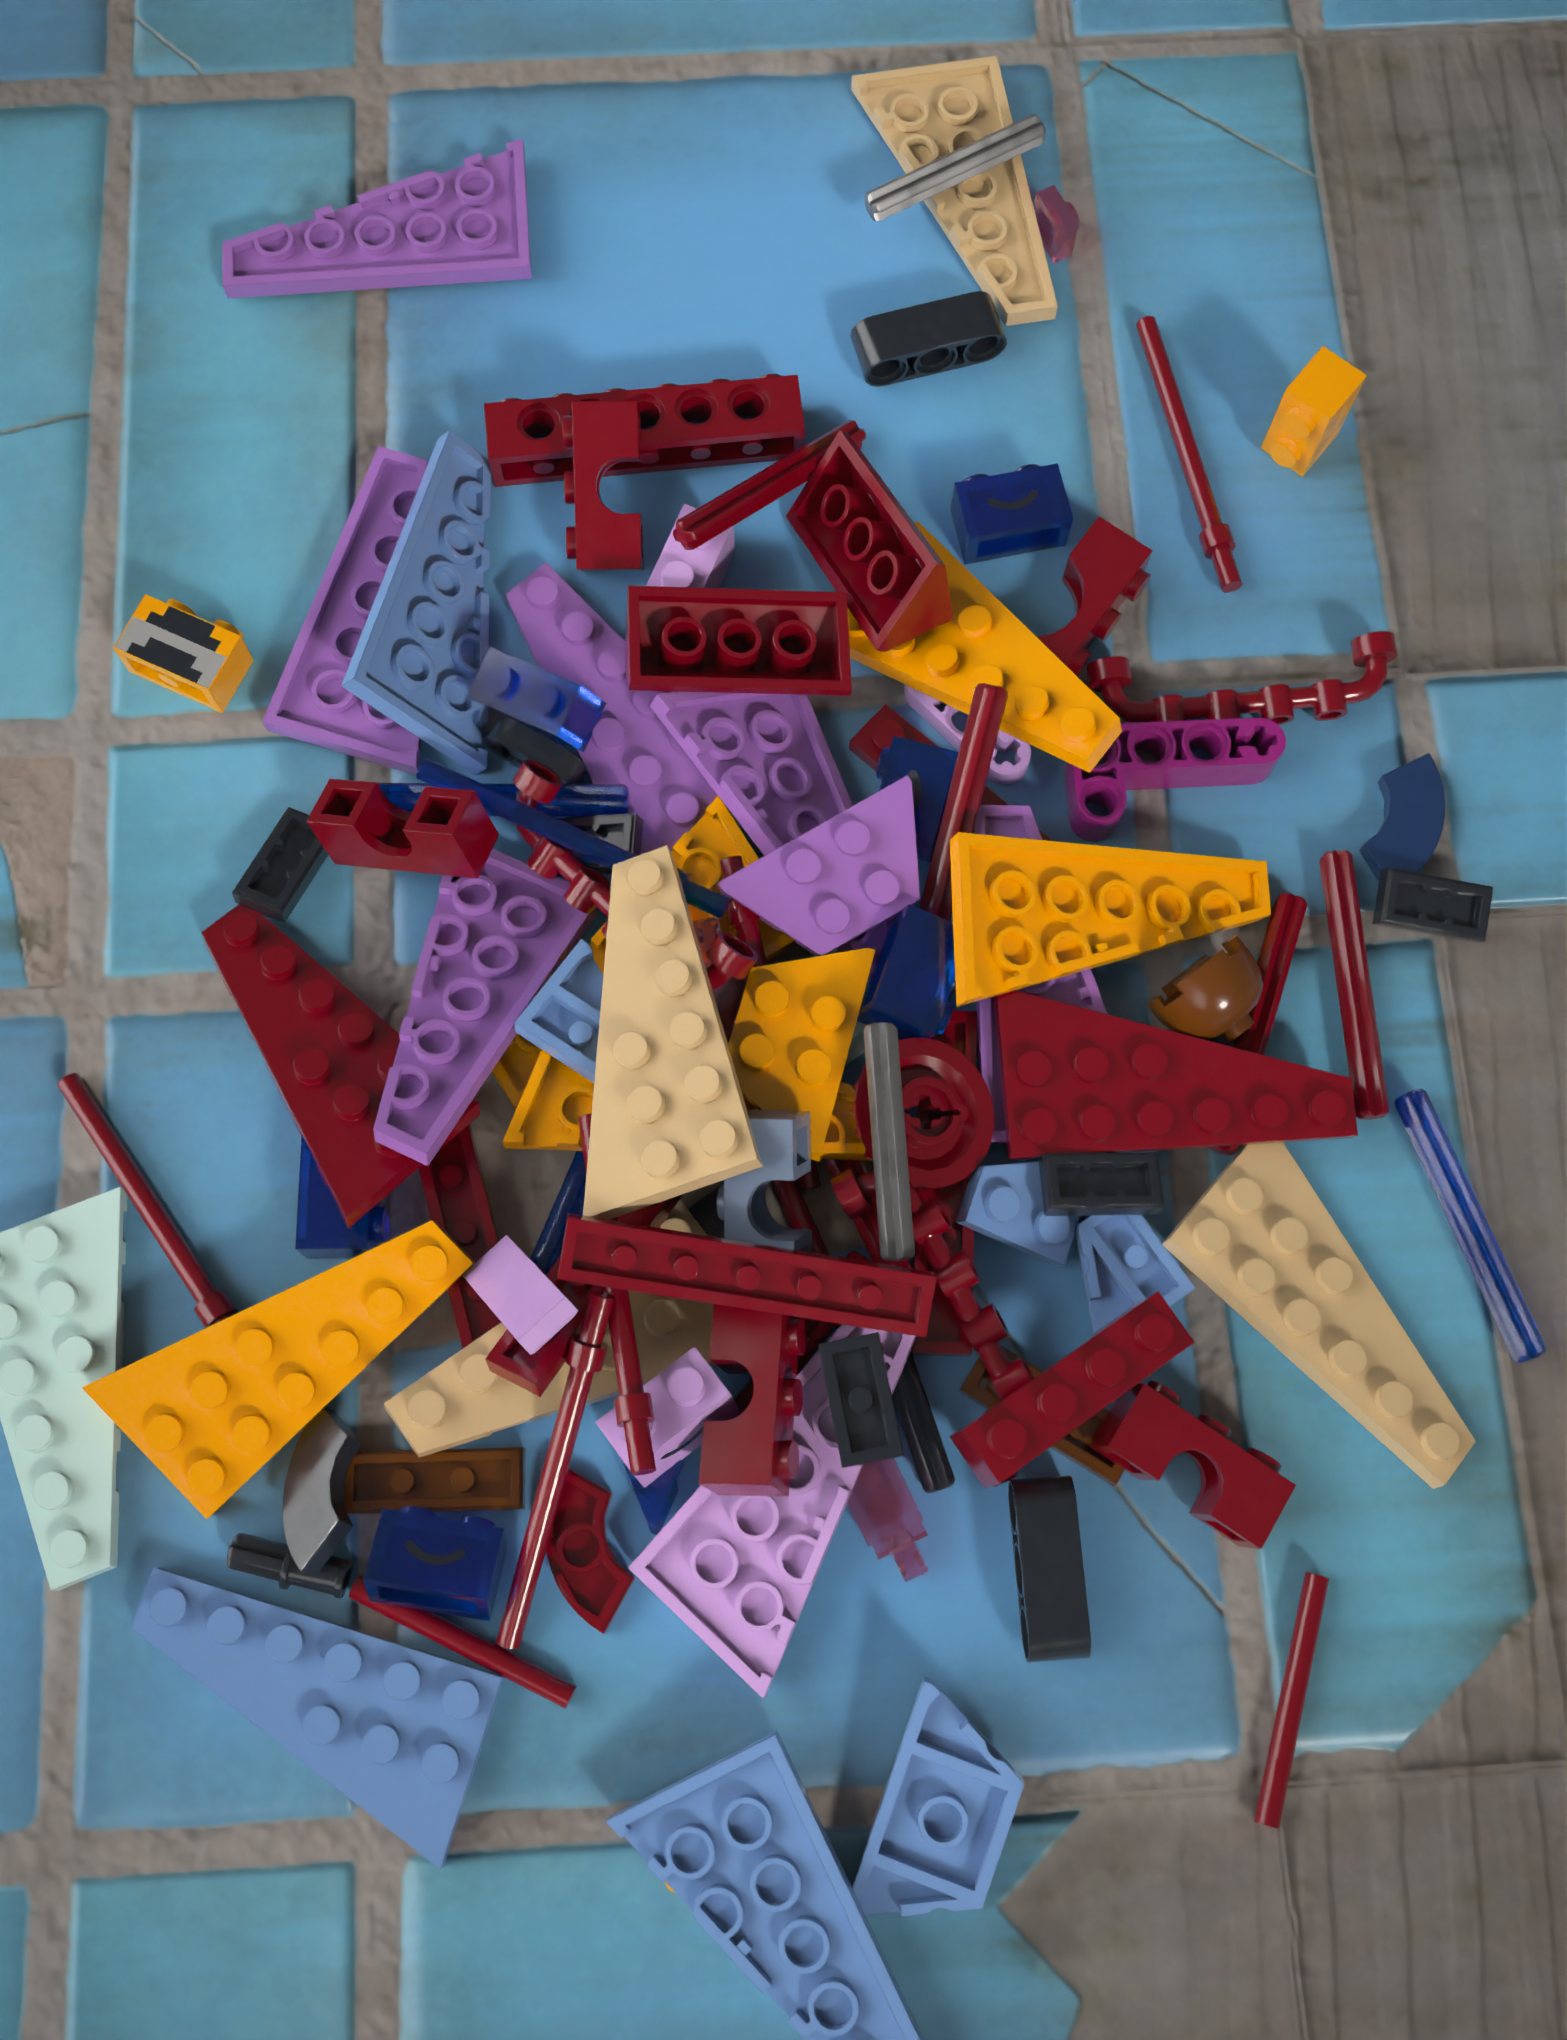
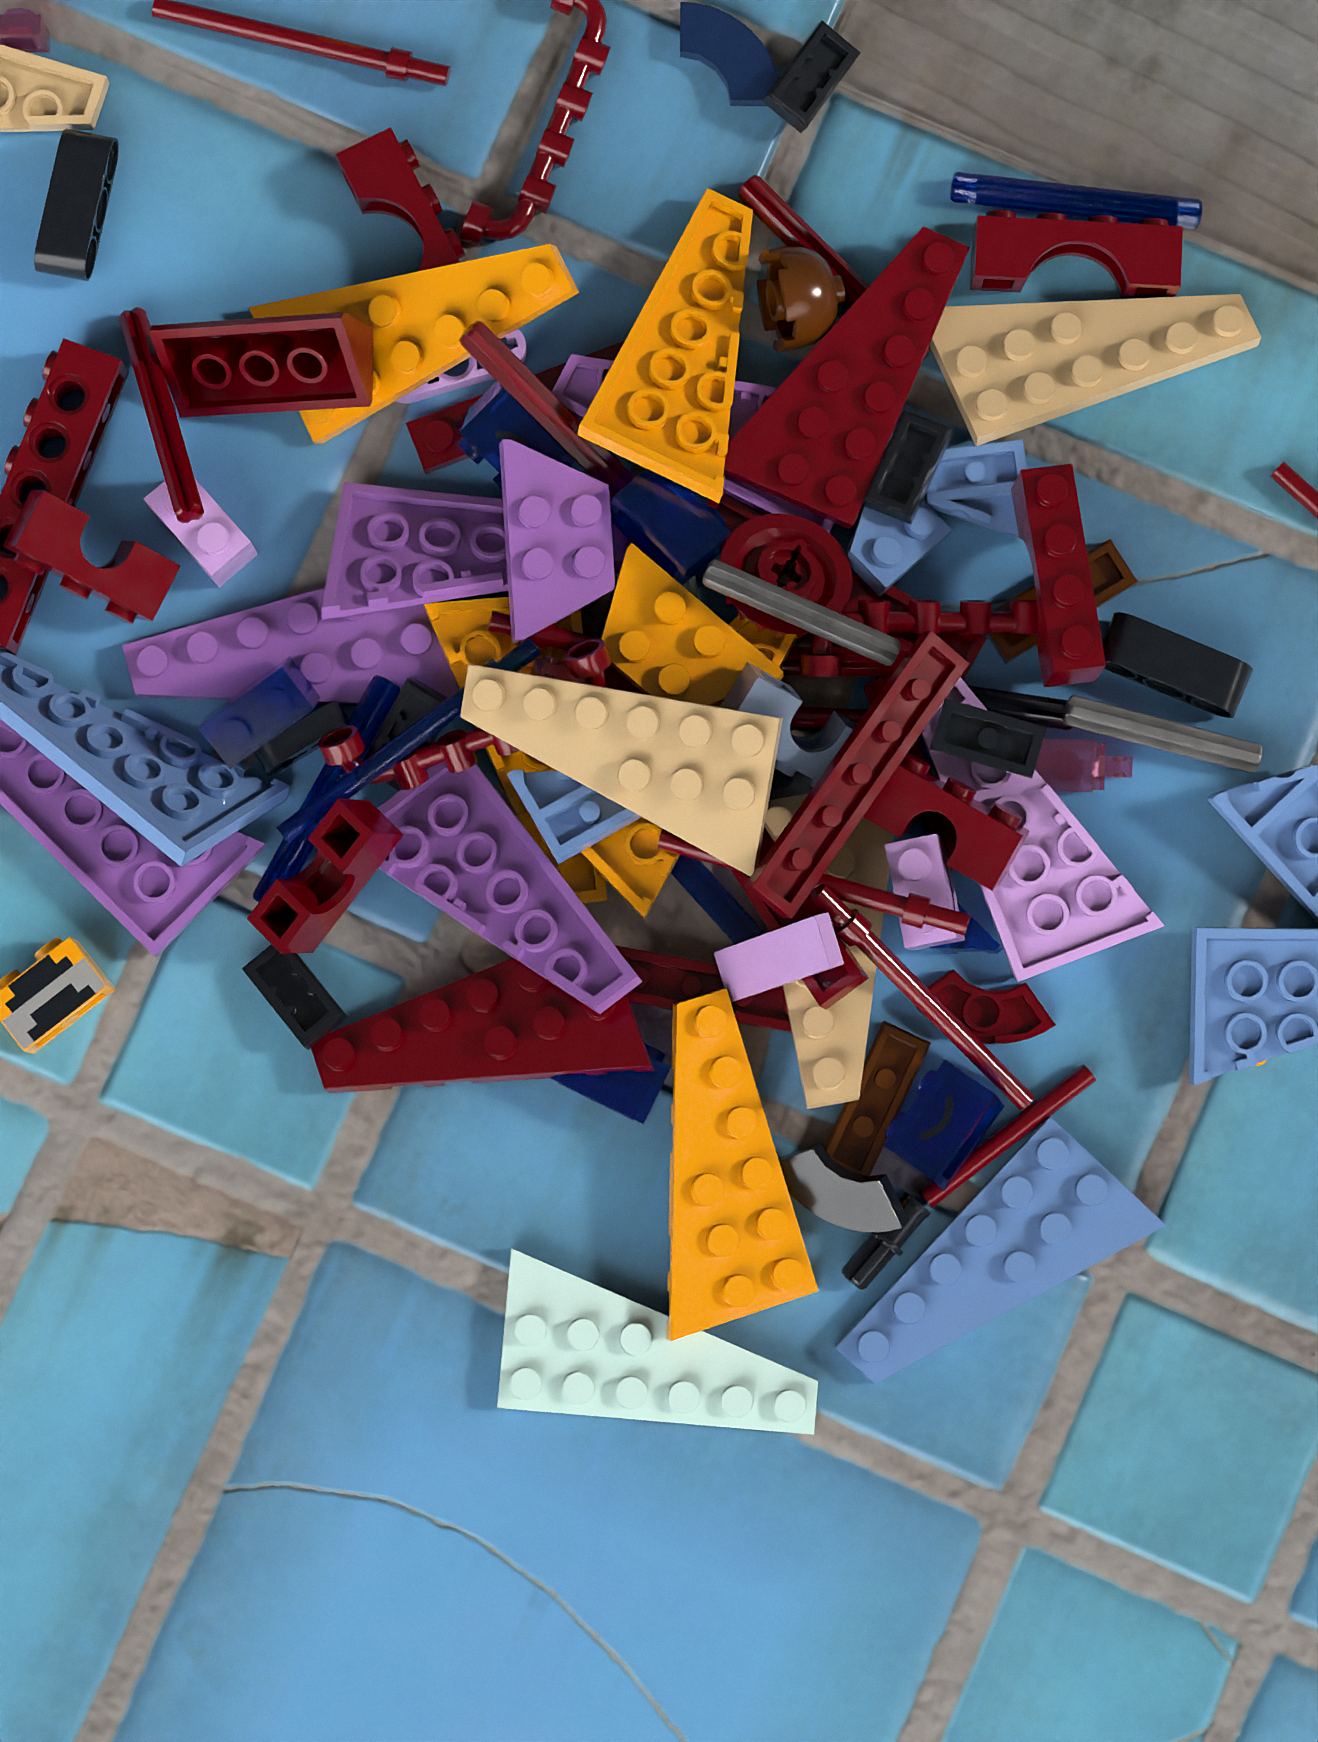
camera: 65 degrees left, 10 degrees up
dark red bar [57,1073,238,1328] -> none
dark red slope [625,585,852,696] -> none
clear blue brick [950,463,1074,565] -> none
magenta beam [1064,718,1286,842] -> none
dark red arch [1090,1380,1296,1549] -> none
dark red axle [1319,850,1389,1120] -> none
none -> dark red arch [970,210,1183,299]
none -> flat silver axle [1063,695,1263,774]

